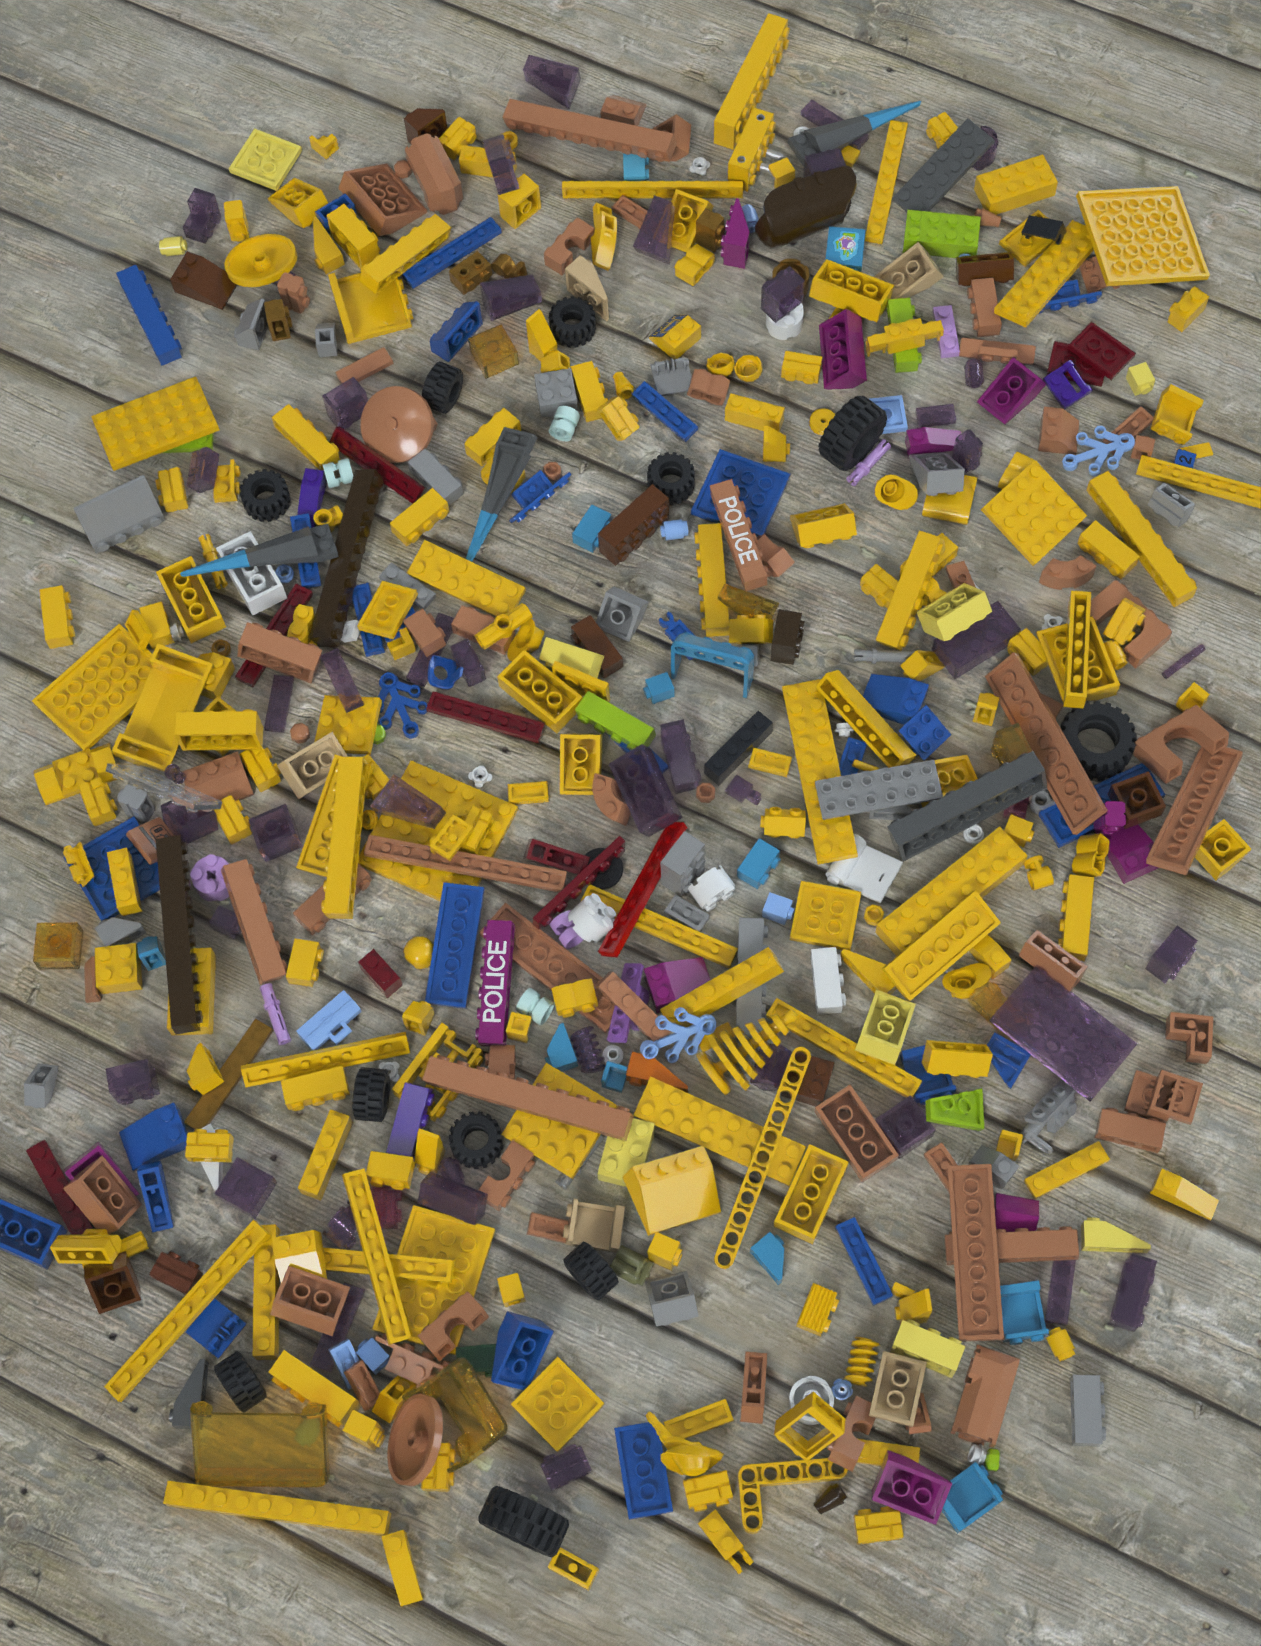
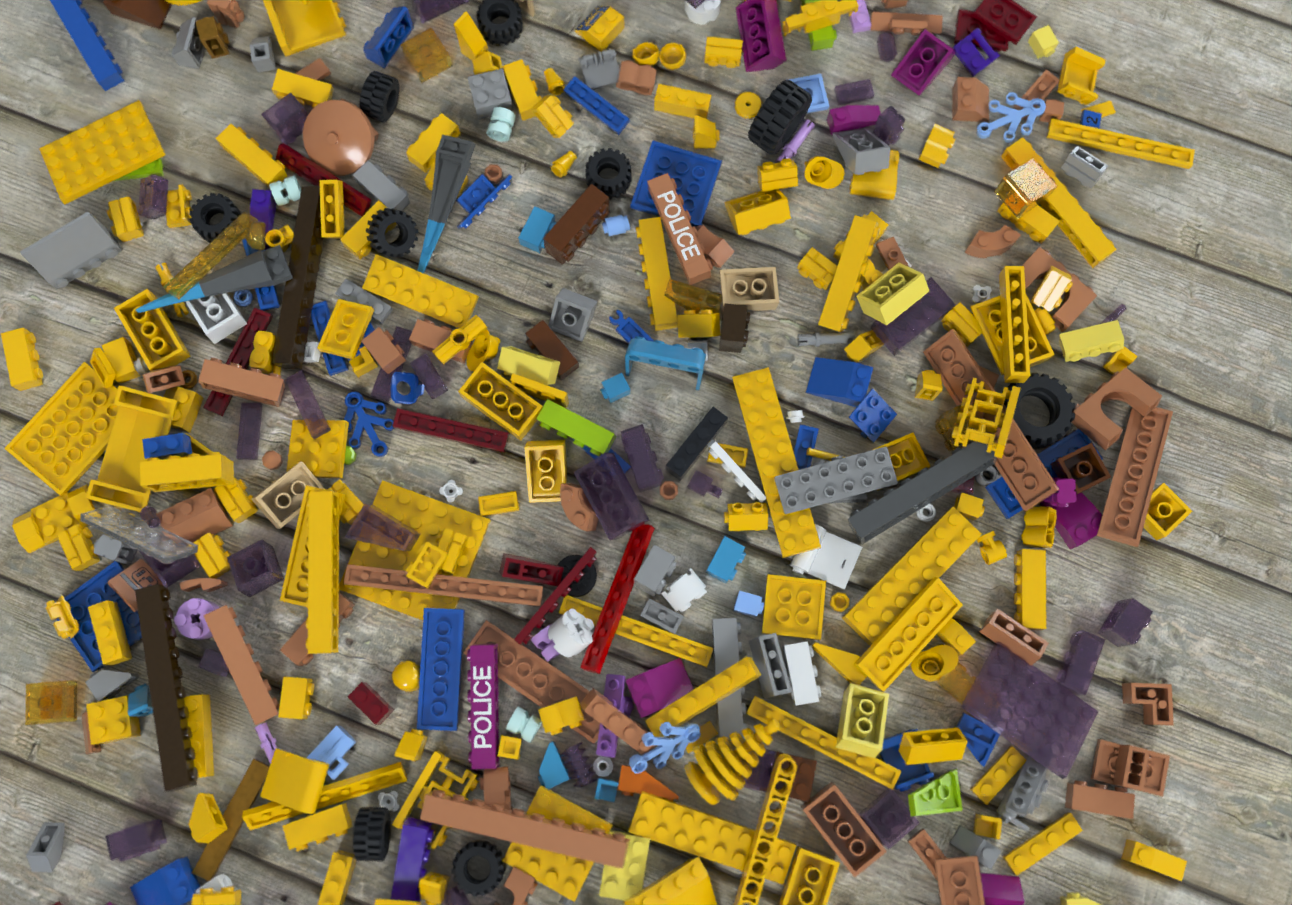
camera: 10 degrees left, 10 degrees up
yellow plate [362,810,378,830] -> none
yellow brick [815,670,917,768] -> none
yellow plate [981,460,1087,566] -> none
none -> nougat slope [142,365,185,393]
none -> blue brick [142,433,192,460]
none -> clear yellow plate [163,211,260,300]
none -> nougat slope [179,578,228,592]
none -> clear yellow hair [245,221,266,250]
none -> yellow door [260,748,330,814]
none -> yellow brick [272,69,334,108]
none -> yellow piece [319,180,344,239]
none -> black tyre [366,208,418,258]
none -> yellow cone [551,151,577,177]
none -> white plate [707,439,766,503]
none -> tan slope [719,267,780,311]
none -> light grey brick [749,633,792,699]
none -> yellow brick [757,159,798,192]
none -> yellow fence [952,377,1021,458]
none -> yellow plate [970,746,1027,805]
none -> clear yellow slope [994,159,1058,219]
none -> clear purple brick [1057,630,1105,696]
none -> light yellow brick [1059,320,1124,362]

